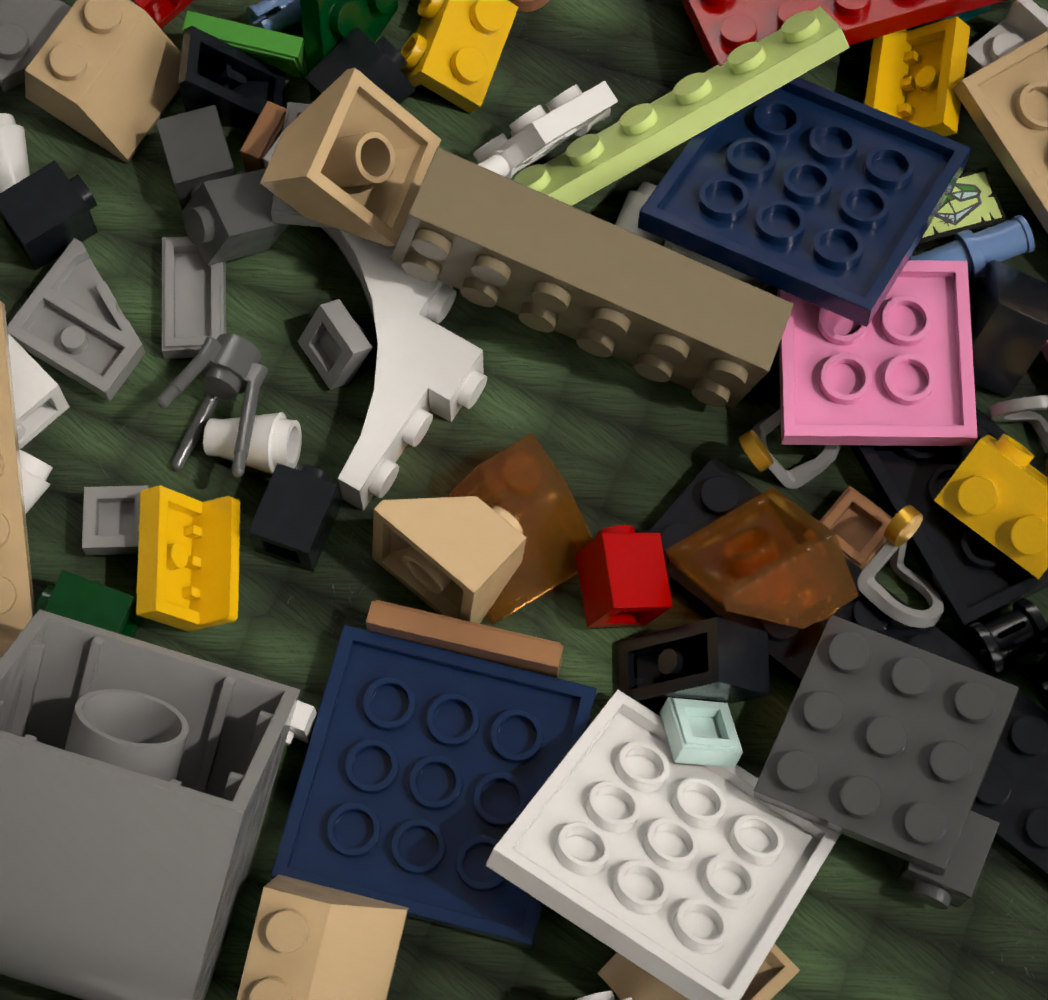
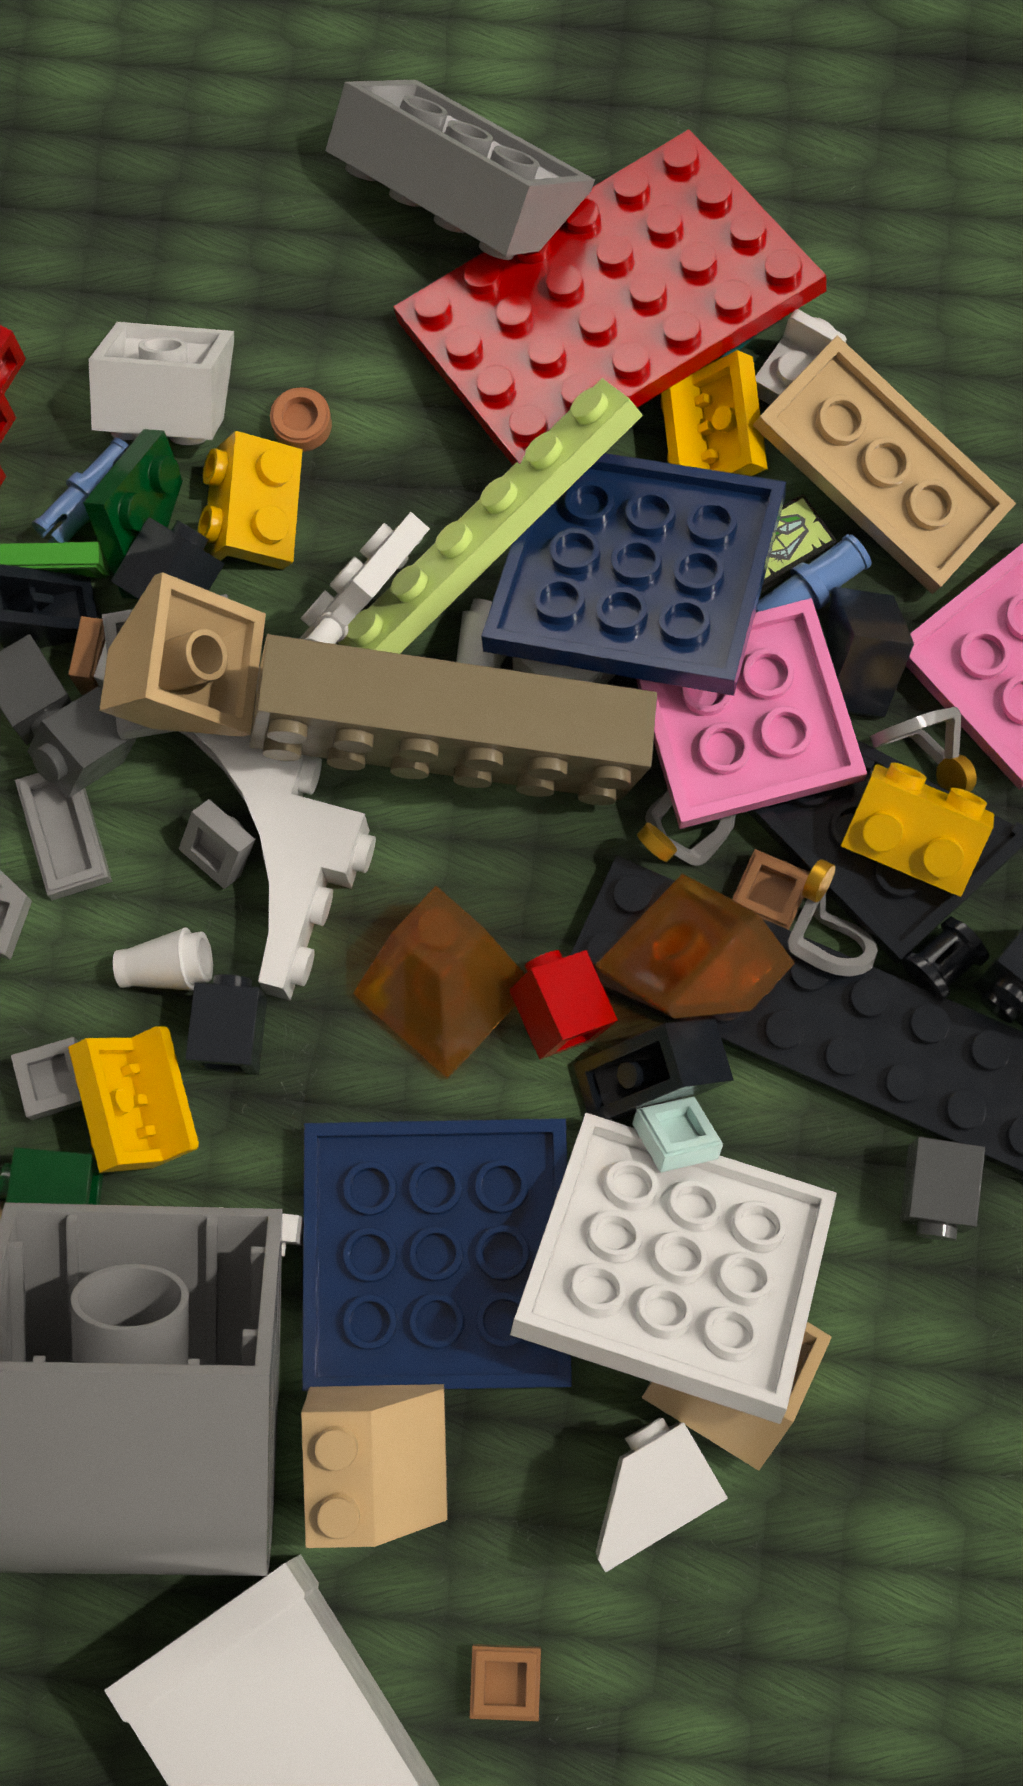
camera: 10 degrees left, 5 degrees up
dark grey plant [157,333,269,477] -> none
medium nougat tile [366,600,563,678] -> none
tan slope [372,496,527,624] -> none
dark grey plate [753,614,1019,876] -> none

